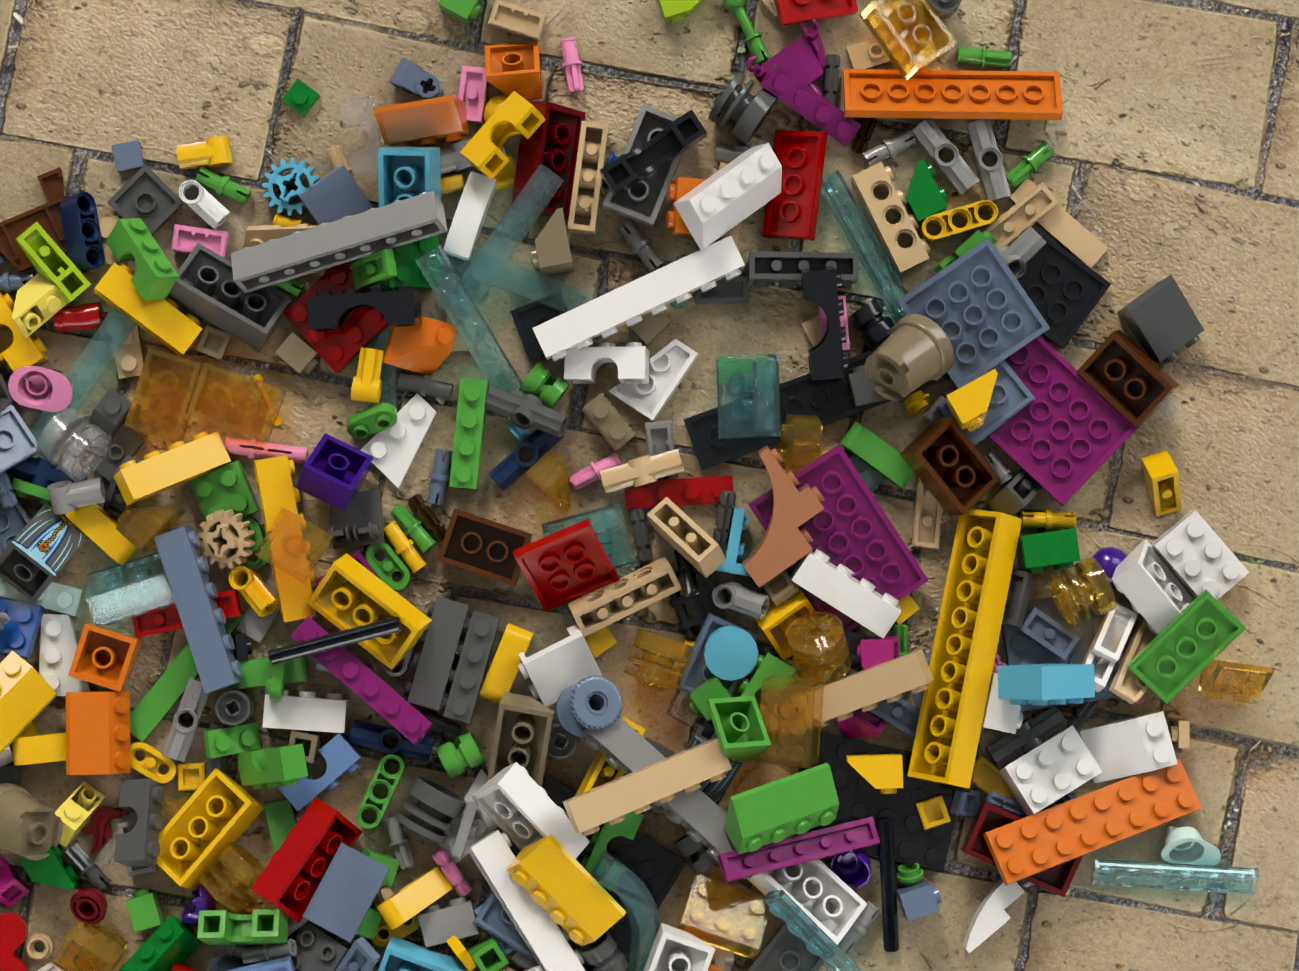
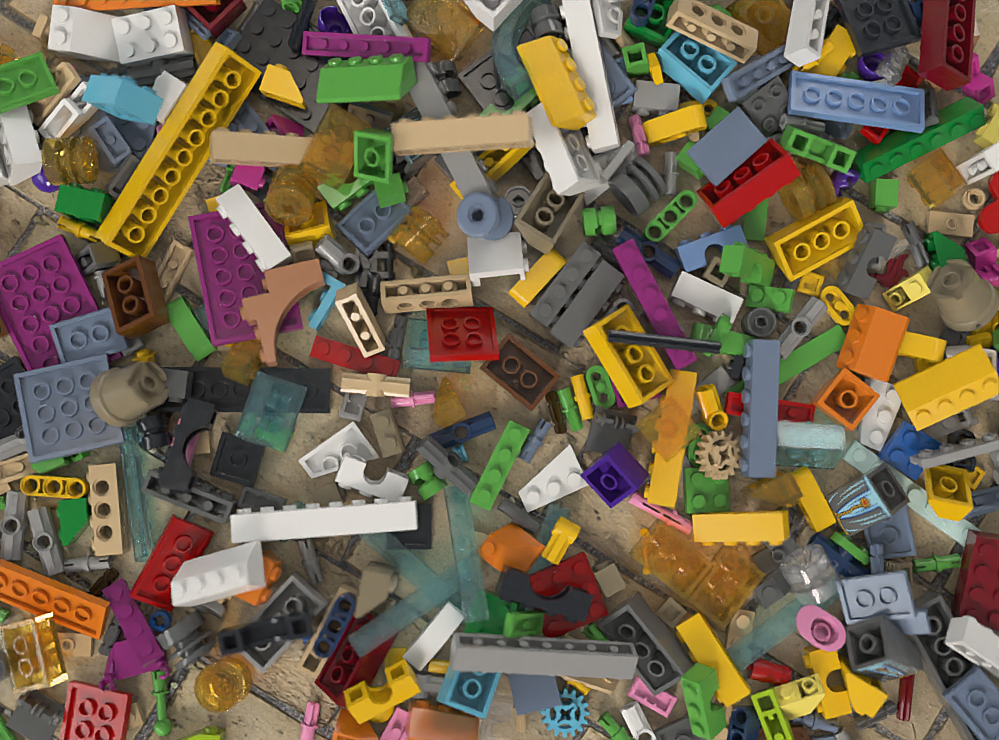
camera: 160 degrees left, 0 degrees up
light grey piece [47,477,106,515] -> none
dark red brick [70,888,108,925] -> none
bright green plate [347,403,397,439] -> none
medium azure tile [703,625,758,681] -> none
dark grey axle [713,490,736,543] -> none
yellow tile [915,795,951,830] -> none
yellow slope [945,369,998,432] -> none
none -> blue bush [149,609,172,632]
none -> clear yellow wheel [194,657,253,713]
none -> black plate [209,432,267,487]
none -> dark blue beam [313,592,357,659]
none -> sand blue plate [346,102,394,129]
none -> tan plate [925,211,974,238]

